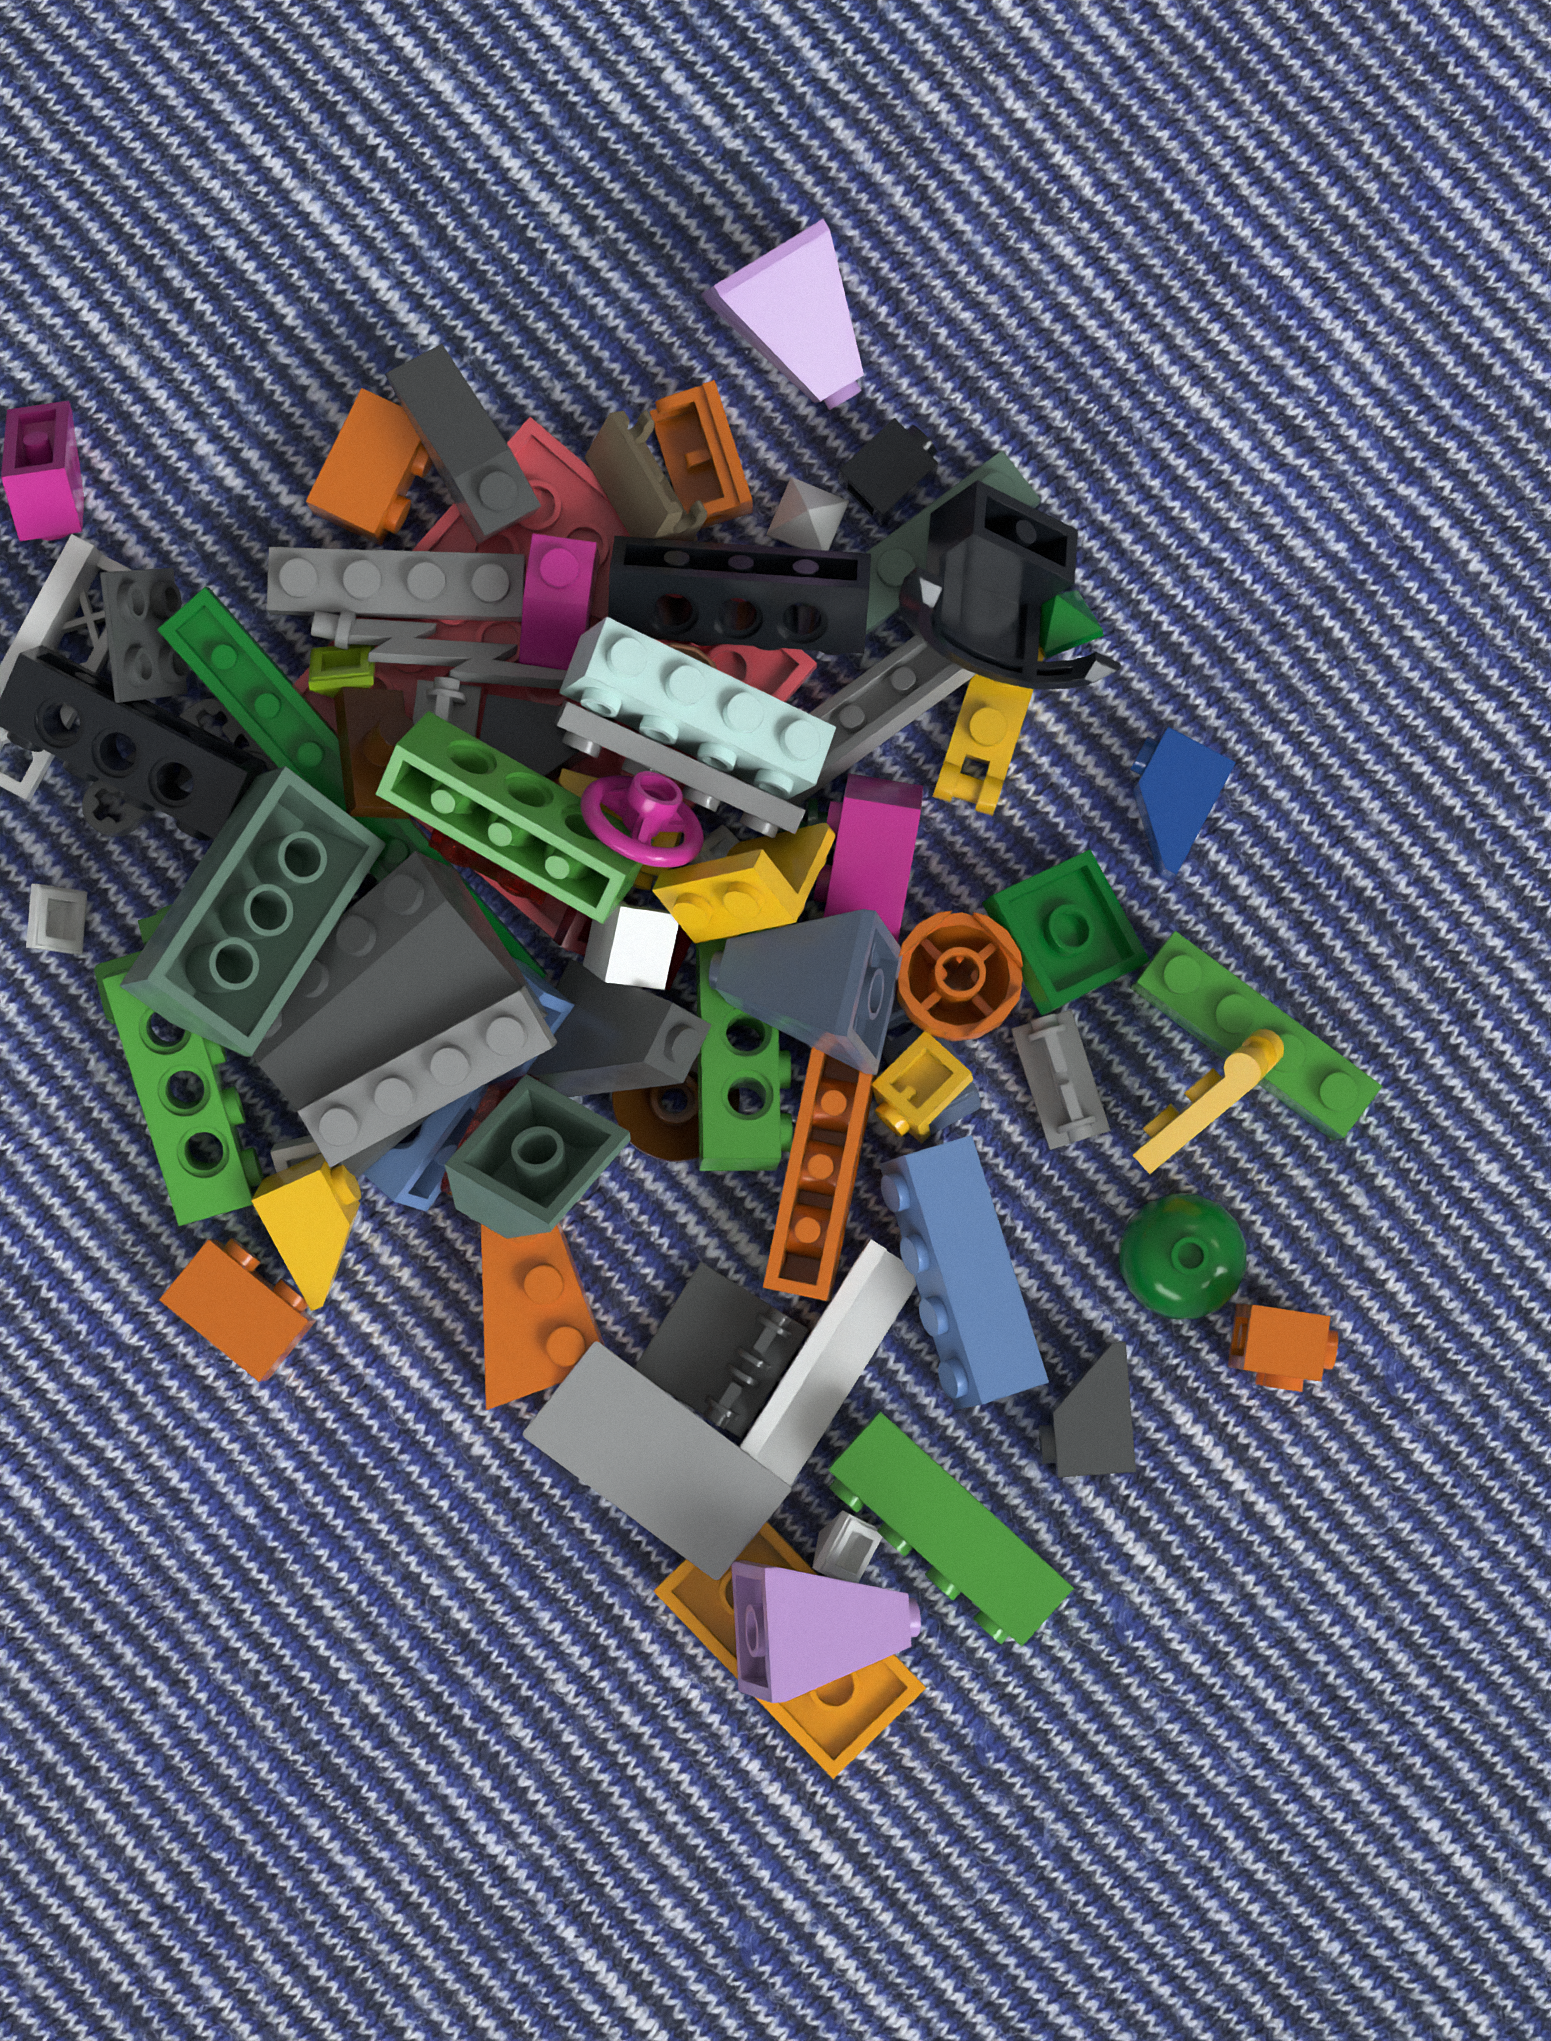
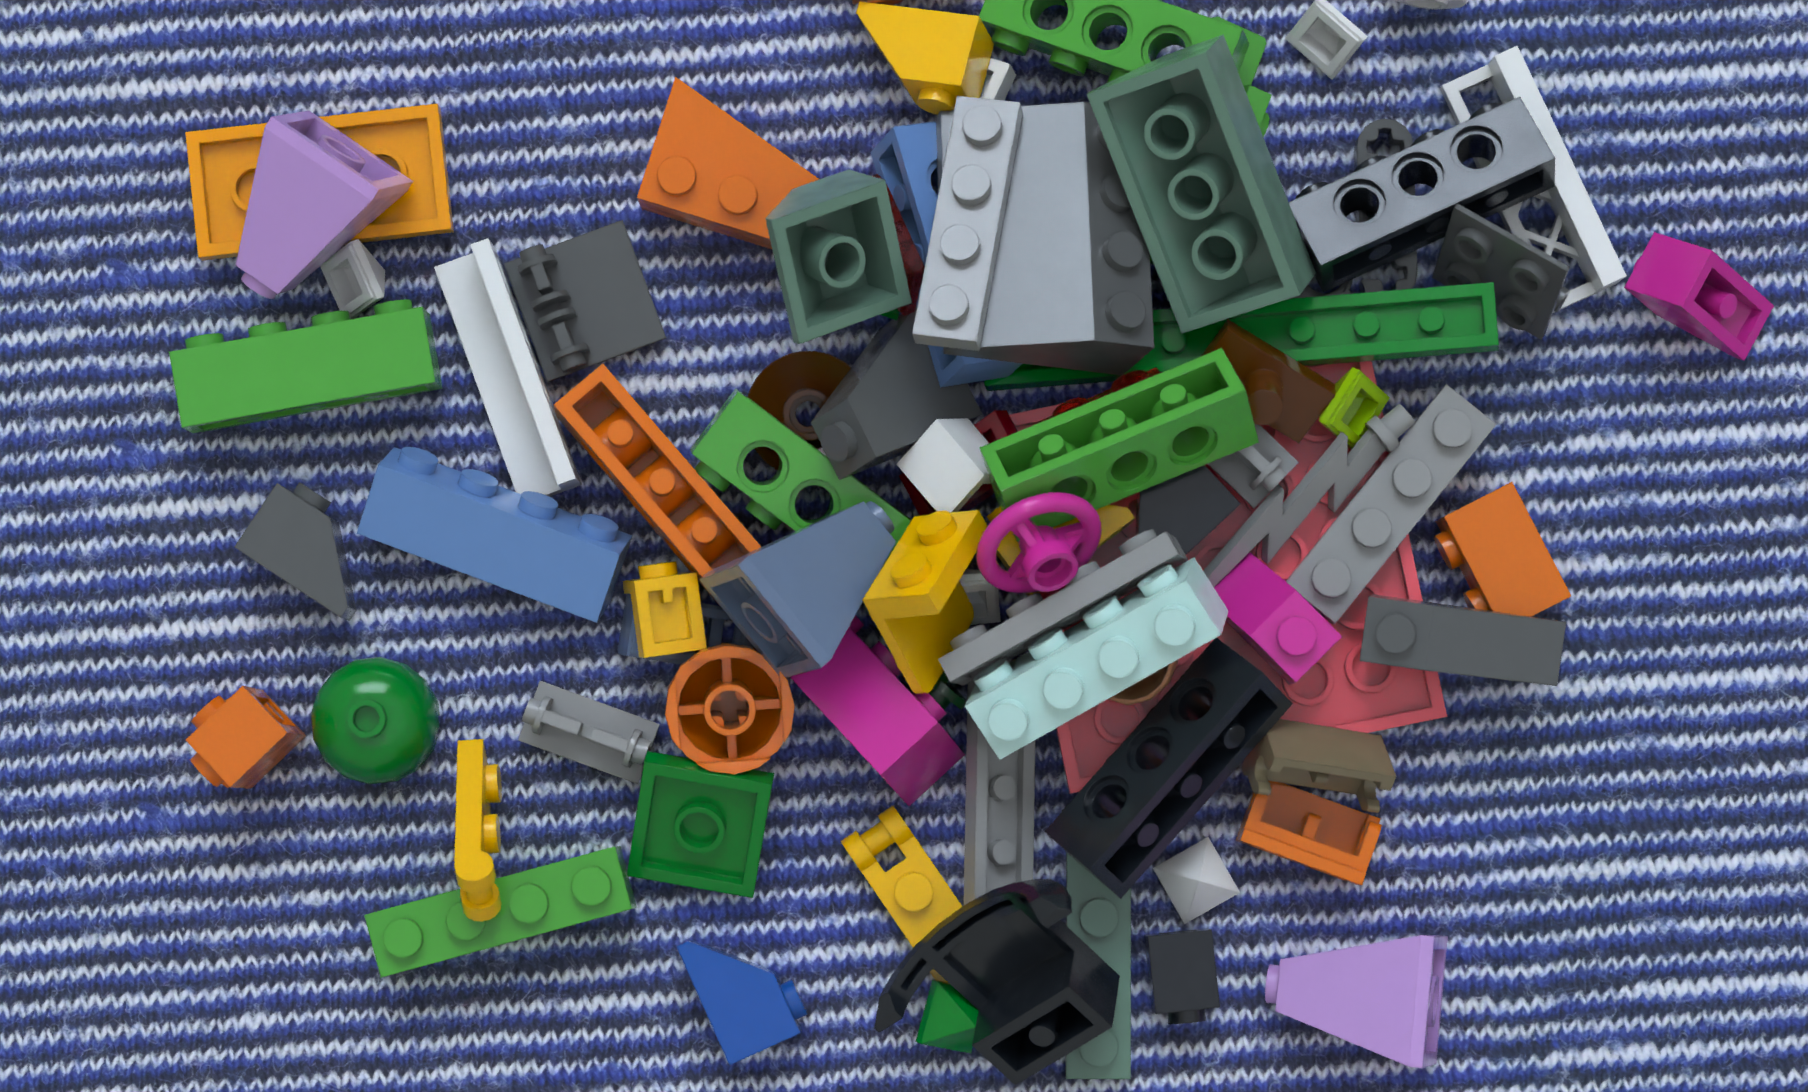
camera: 130 degrees right, 0 degrees up
light grey sticker [523,1341,792,1580] -> none

